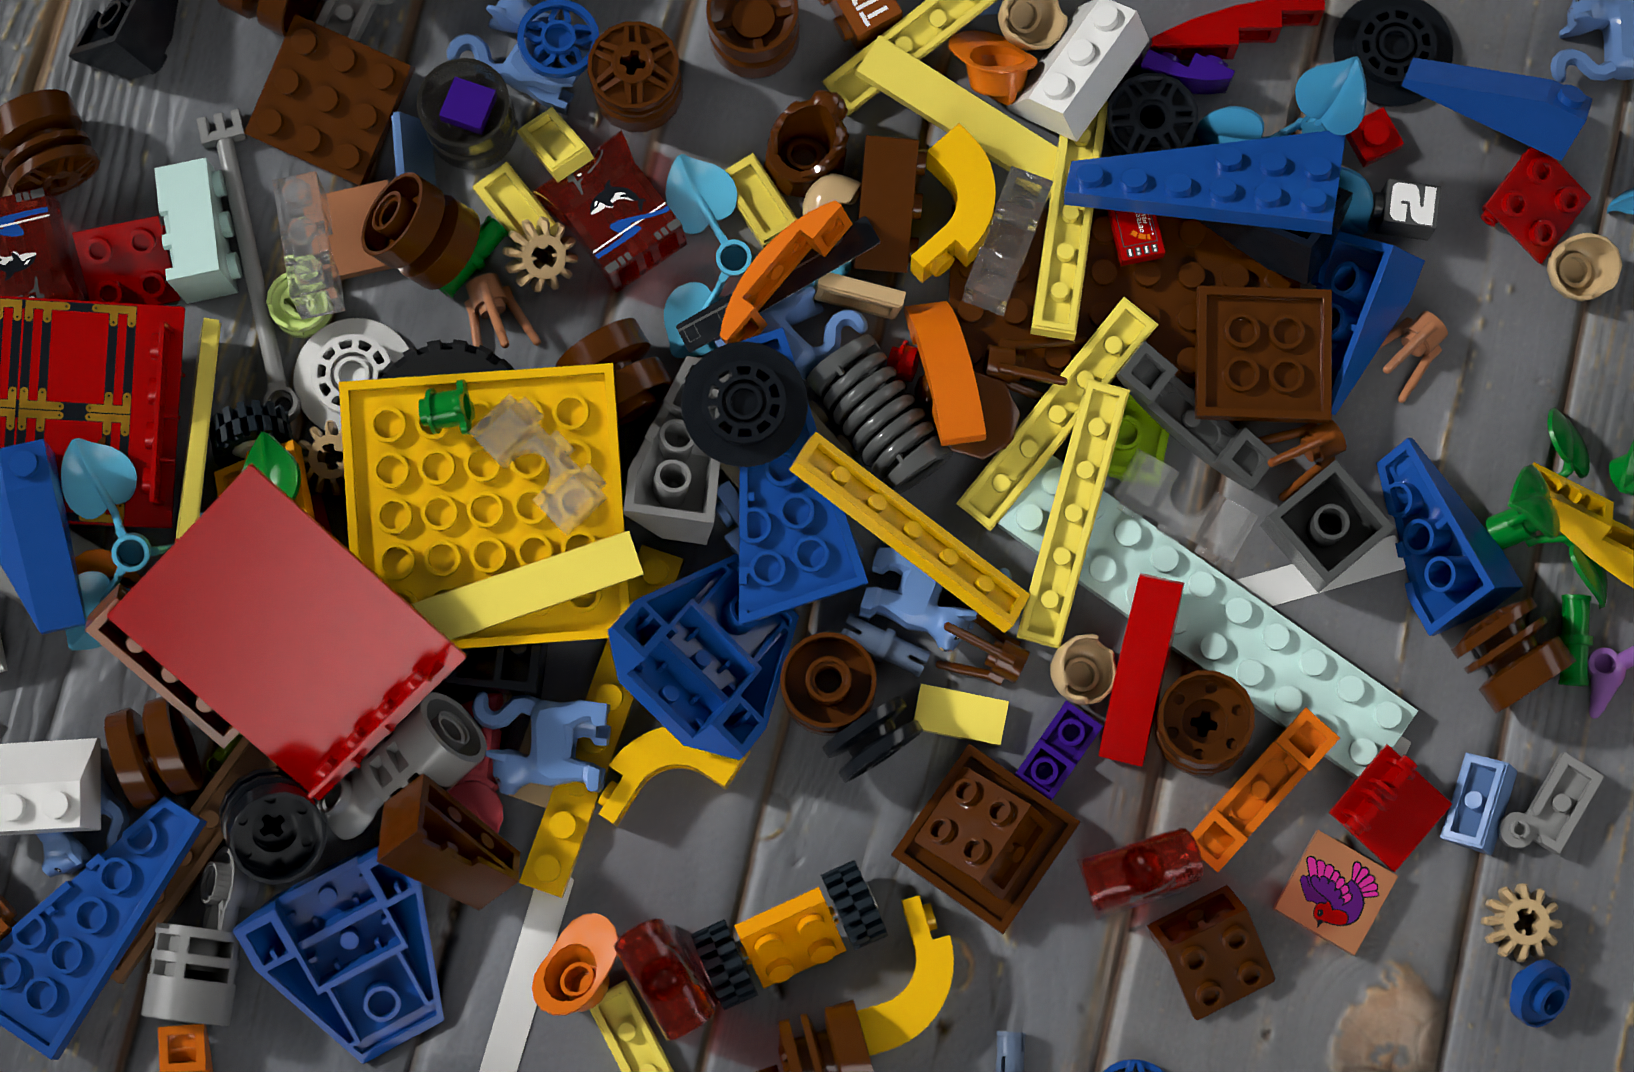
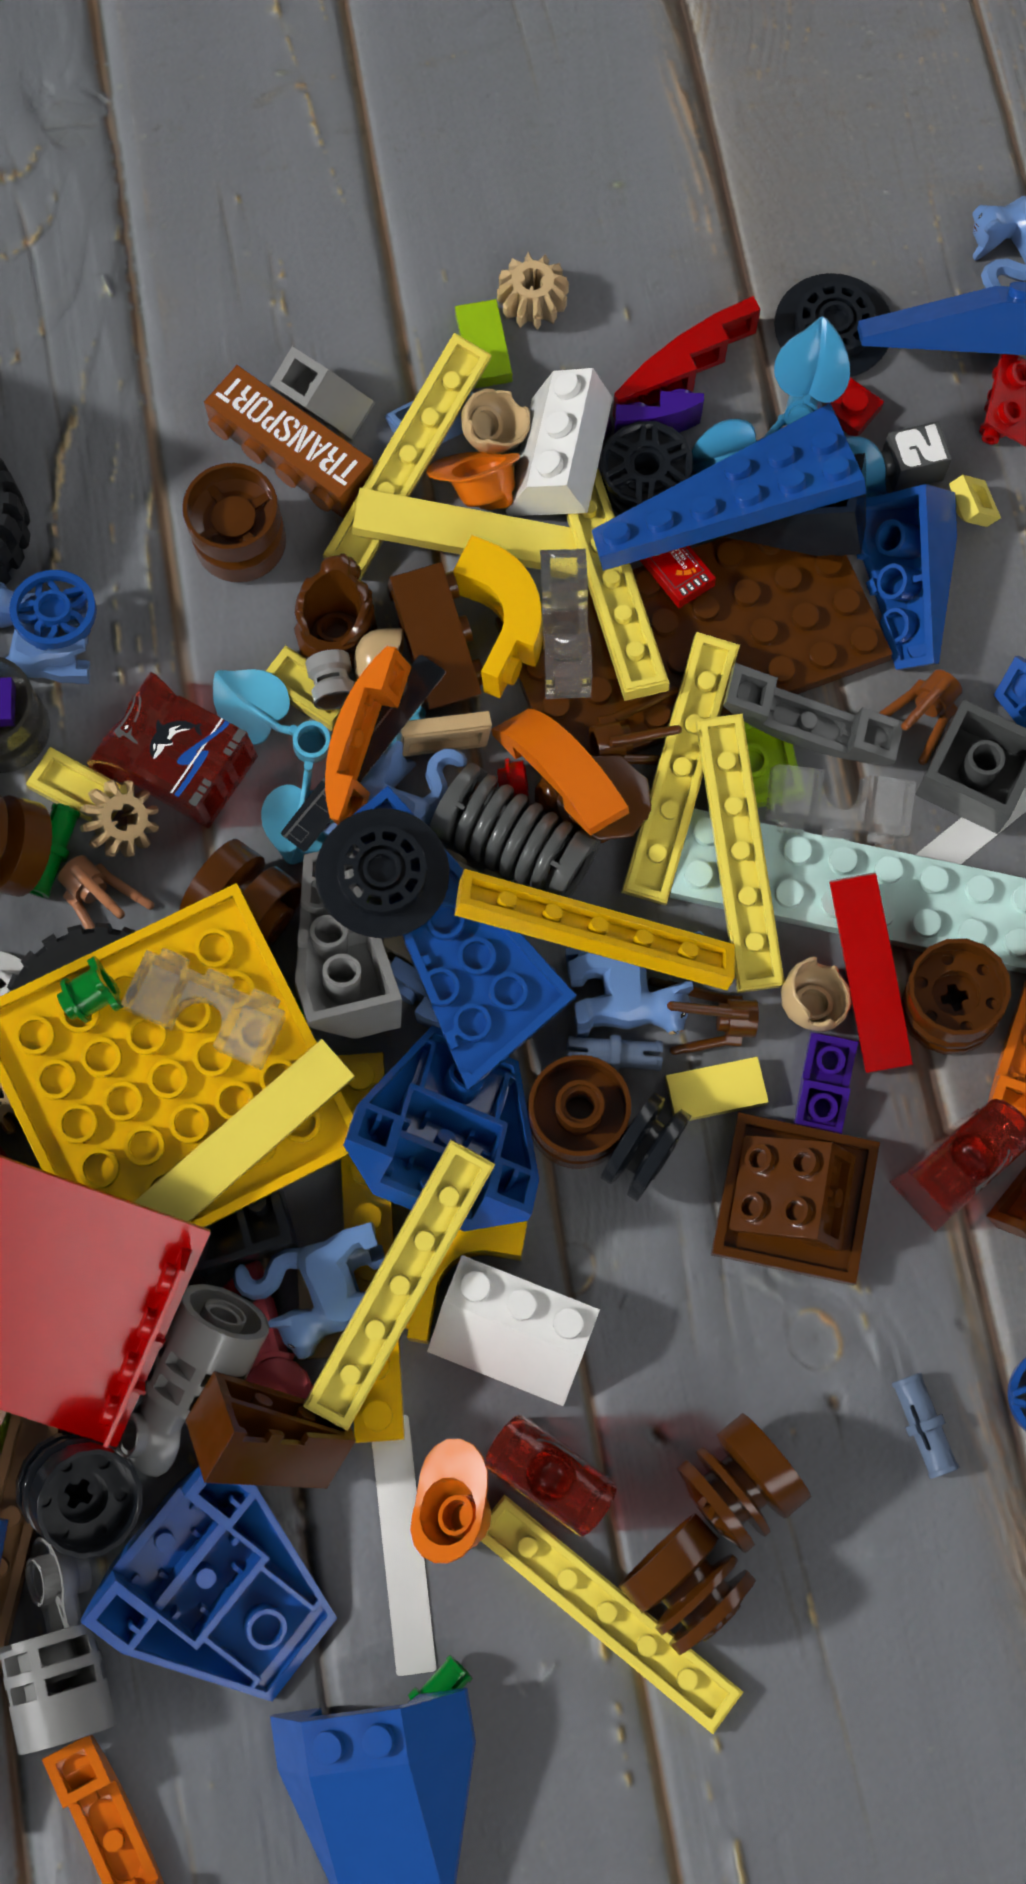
camera: 25 degrees left, 5 degrees down
light yellow tile [517,107,594,182] -> none
reddish brown wheel [588,21,683,132] -> none
plate [691,860,888,1011] -> none
yellow arch [857,895,954,1056] -> none
reddish brown plate [1195,285,1332,424] -> none
nougat plant [1379,311,1448,403] -> none
none -> light yellow tile [303,1139,495,1431]
none -> light grey wheel [305,649,355,710]
none -> white slope [427,1255,600,1406]
none -> light yellow plate [949,475,1001,527]

